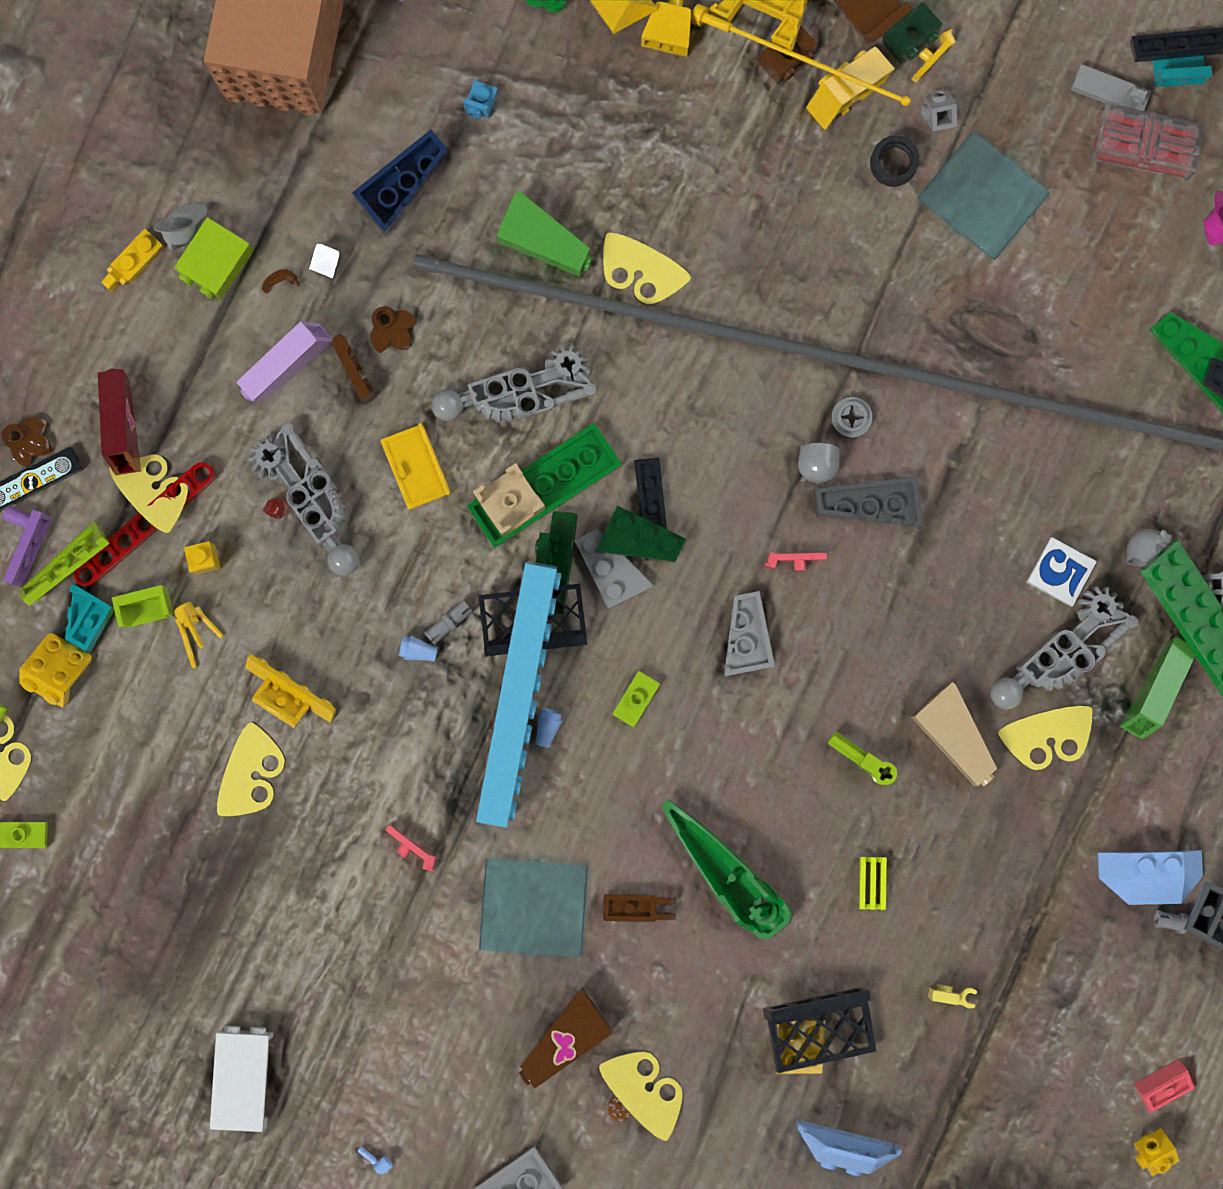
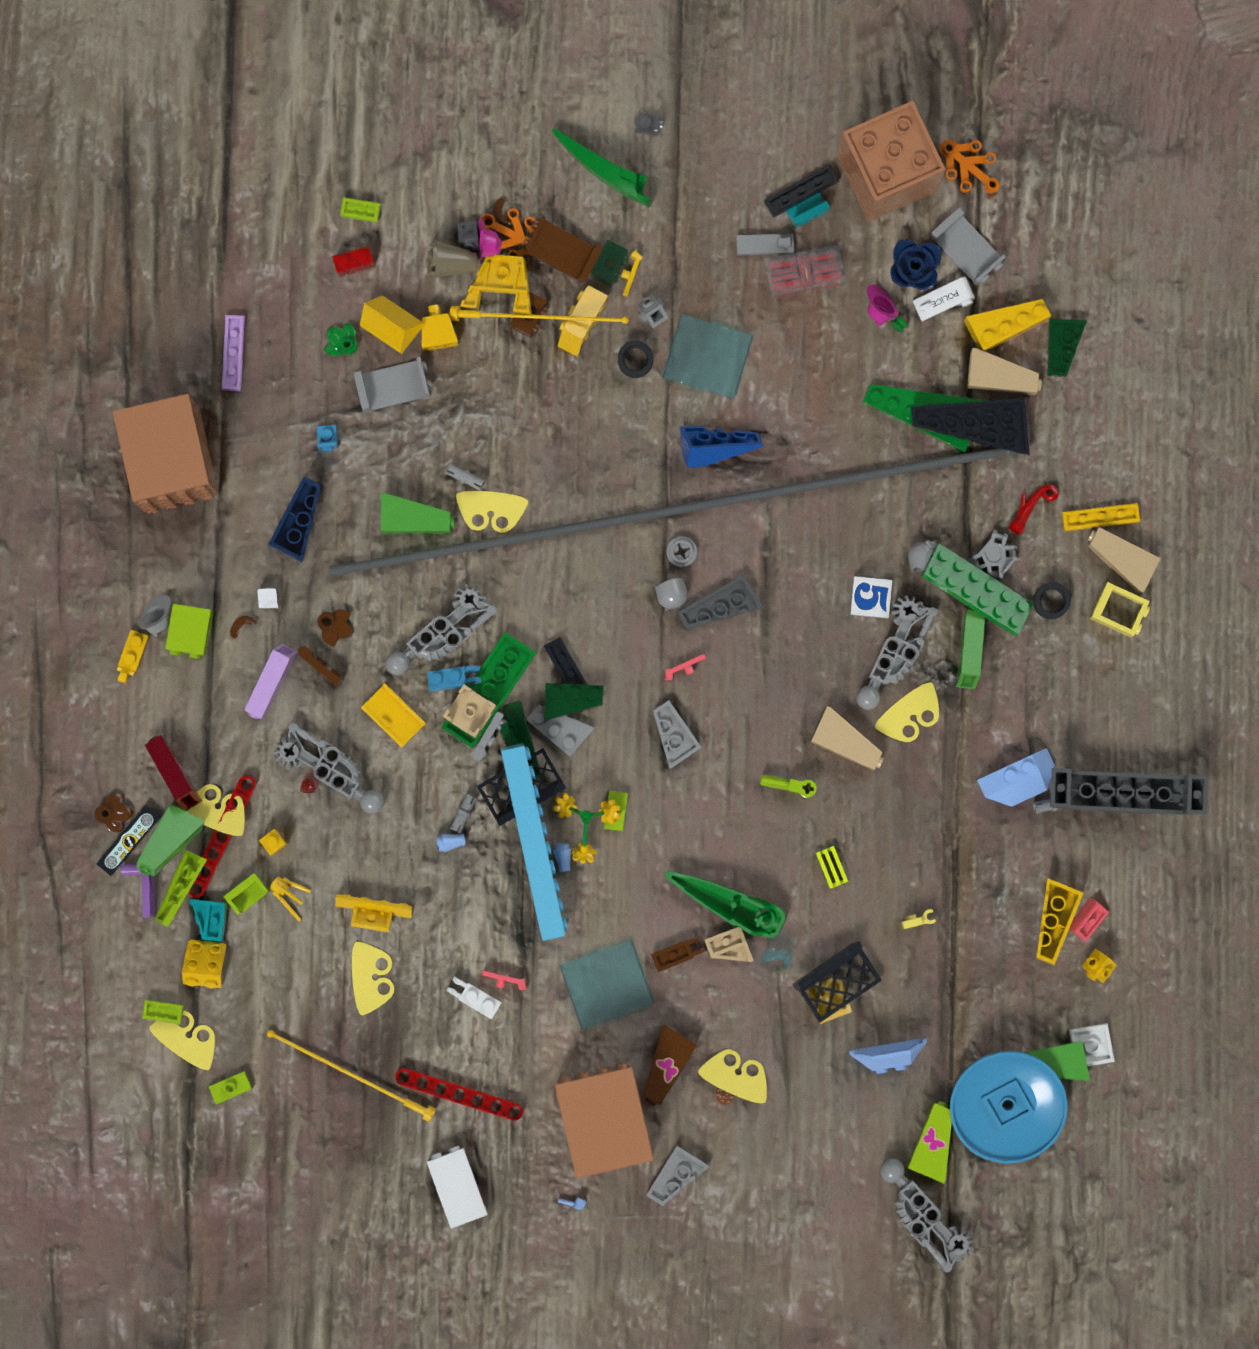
camera: 25 degrees left, 0 degrees up
none -> bright green slope [137,804,205,876]
none -> yellow piece [267,1030,436,1122]
none -> light grey panel [353,357,432,413]
none -> red beam [395,1068,523,1121]
none -> dark azure hinge [428,665,481,692]
none -> light grey pin [446,463,486,491]
none -> white hinge [446,976,502,1019]
none -> light grey hinge [473,712,506,762]
none -> yellow plant [552,793,621,864]
none -> nougat container [555,1061,654,1179]
none -> blue wedge [680,426,763,468]
none -> tan wing [704,927,754,962]
none -> clear light blue bracket [762,948,791,970]
none -> yellow wedge [1036,878,1084,966]

